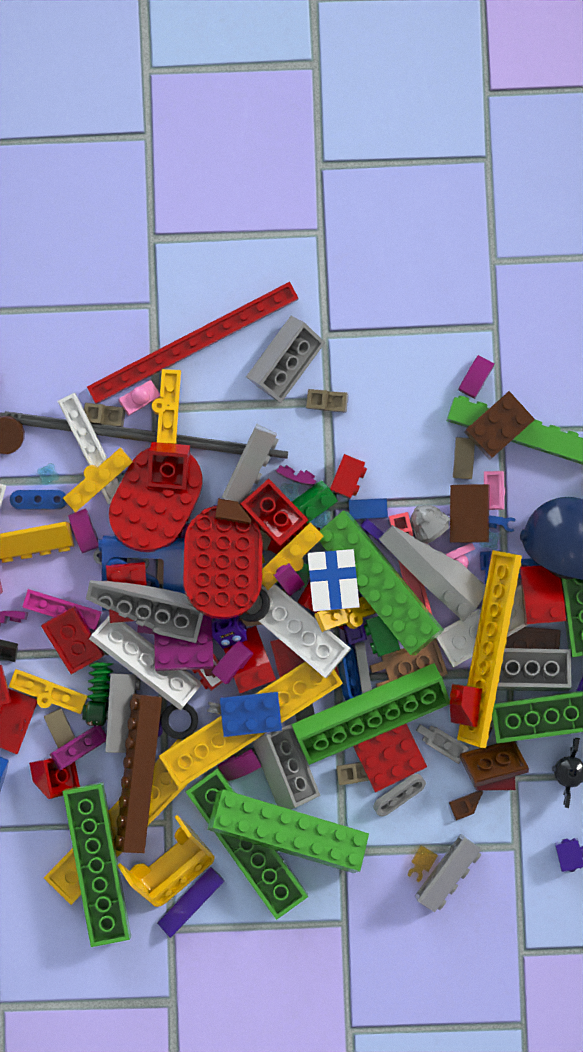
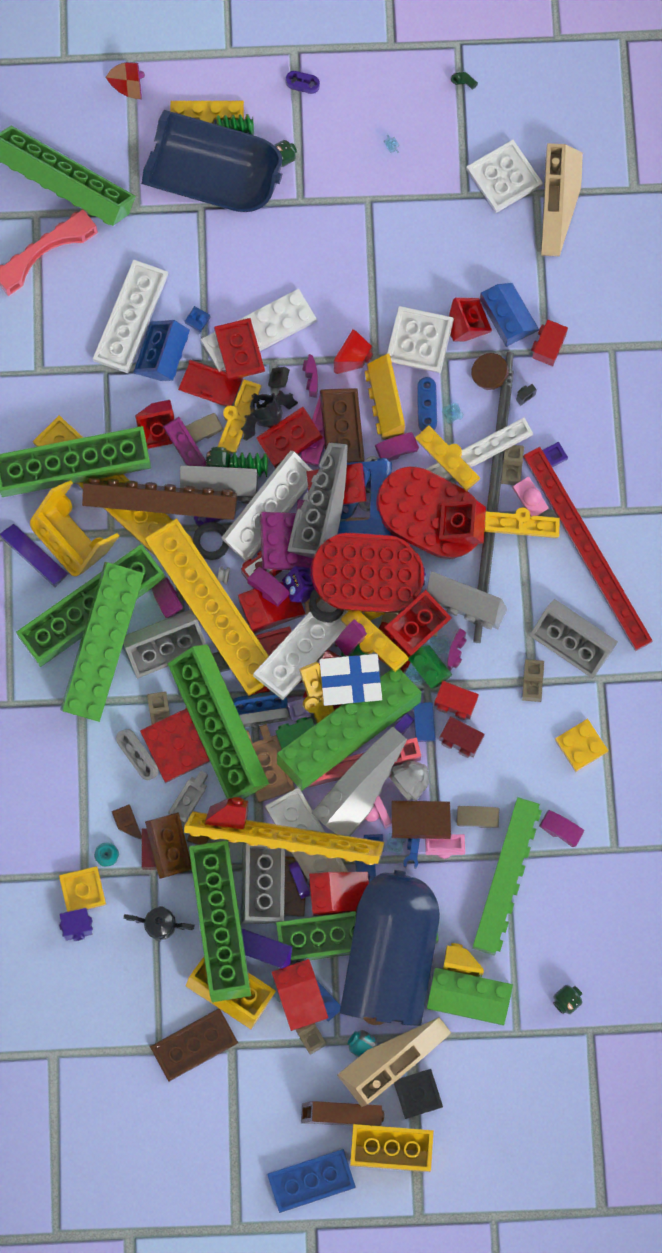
camera: 90 degrees right, 10 degrees down
reddish brown tile [215,498,251,524] -> none
blue plate [220,692,282,737] -> none
clear yellow plate [407,845,438,882] -> none
light grey slope [415,834,481,912] -> none
reddish brown brick [464,391,535,460] -> none
none -> yellow plate [59,866,106,912]
none -> teal plate [94,842,119,867]
none -> black helmet [241,390,298,441]
none -> dark purple beam [288,861,310,899]
none -> reddish brown tile [320,388,365,463]
none -> dark red brick [439,716,485,758]
none -> pearl dark grey plate [516,384,537,406]
none -> dark purple plate [542,442,568,467]
none -> yellow plate [555,719,609,772]

